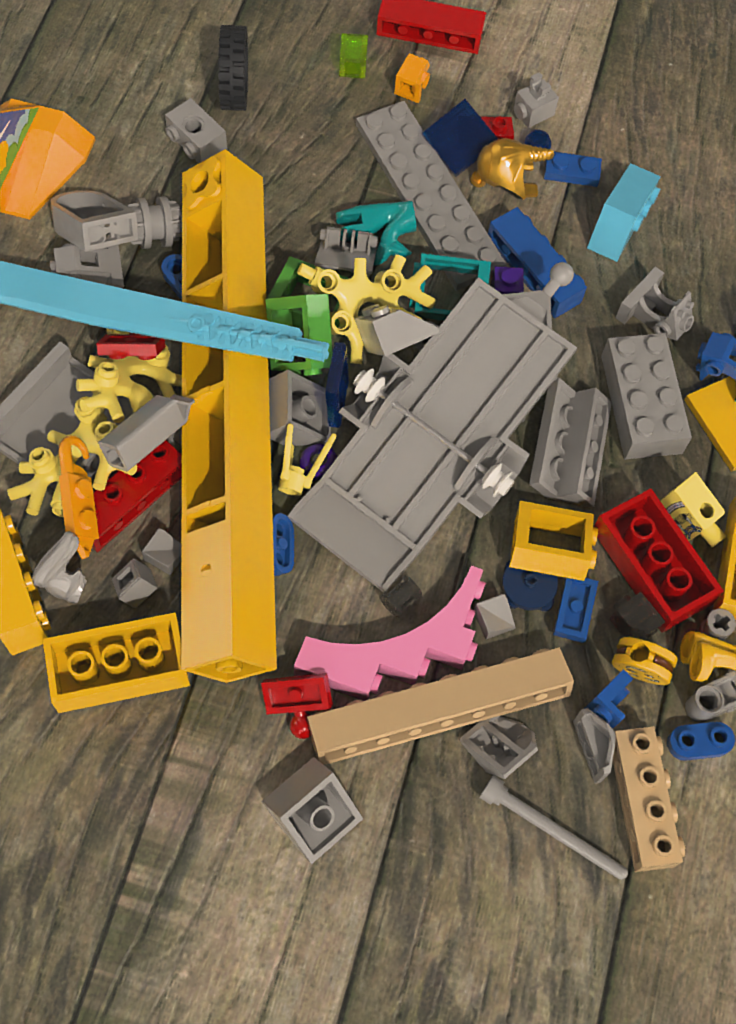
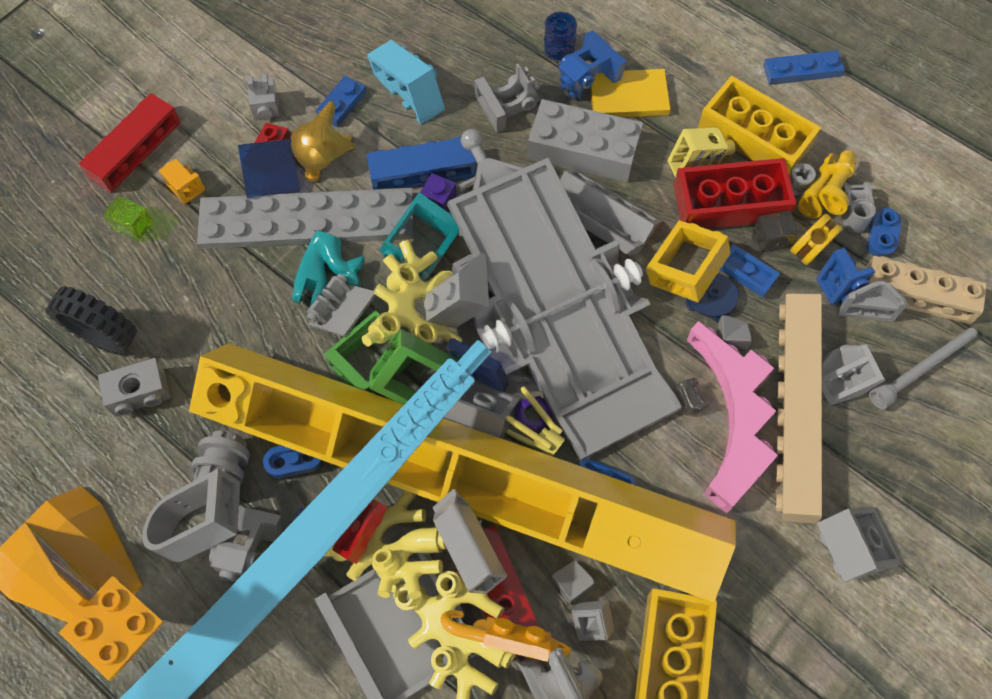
camera: 60 degrees left, 0 degrees up
red plate [261,673,333,739] -> none
clear blue plate [524,130,551,149] -> none

